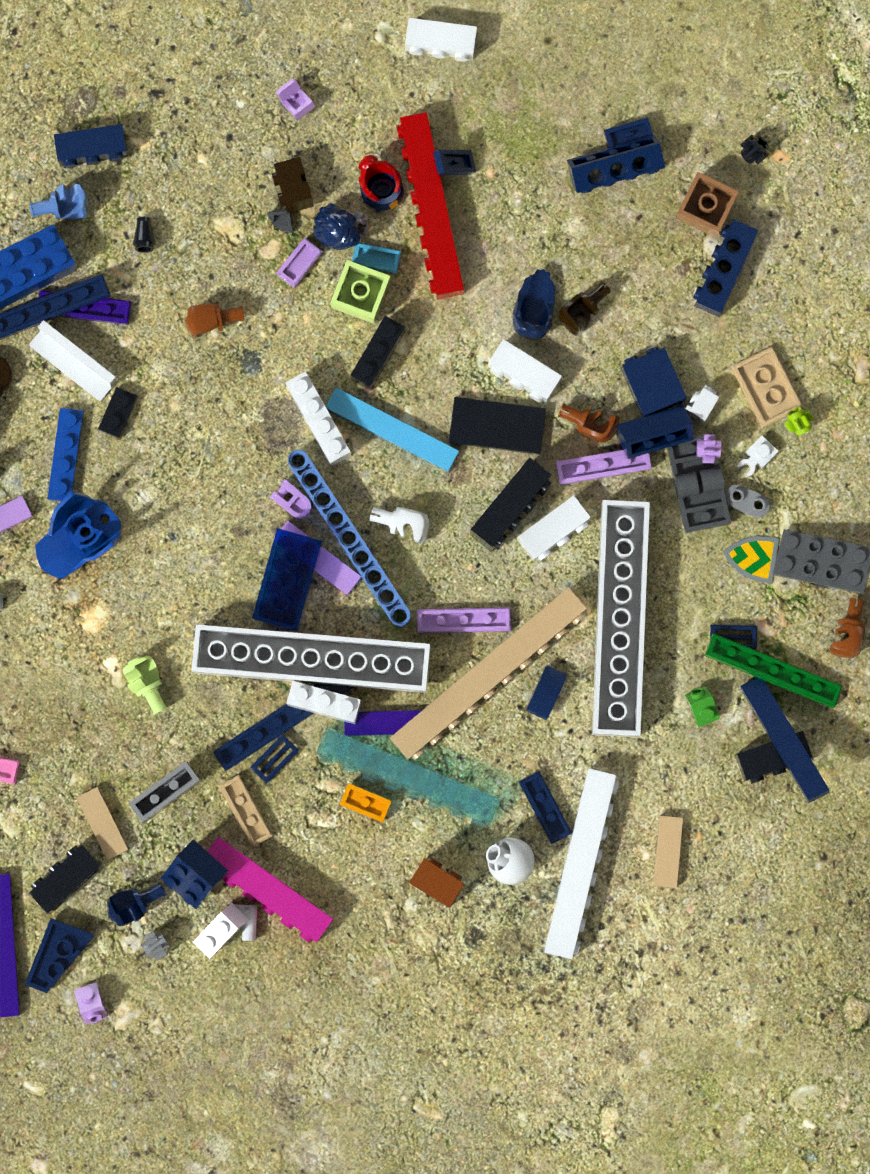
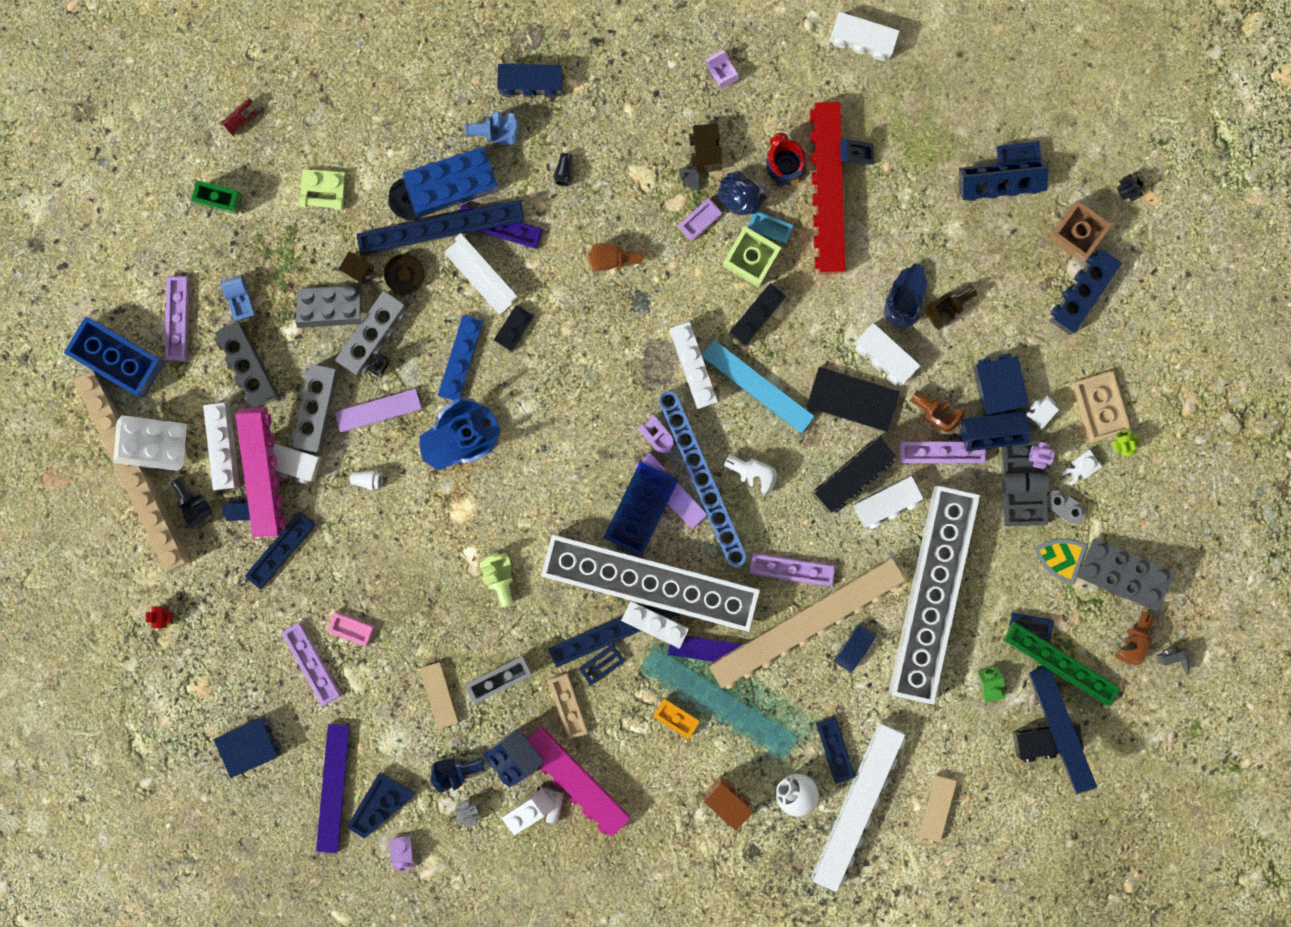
camera: 10 degrees right, 5 degrees up
black brick [29,845,103,914] -> none

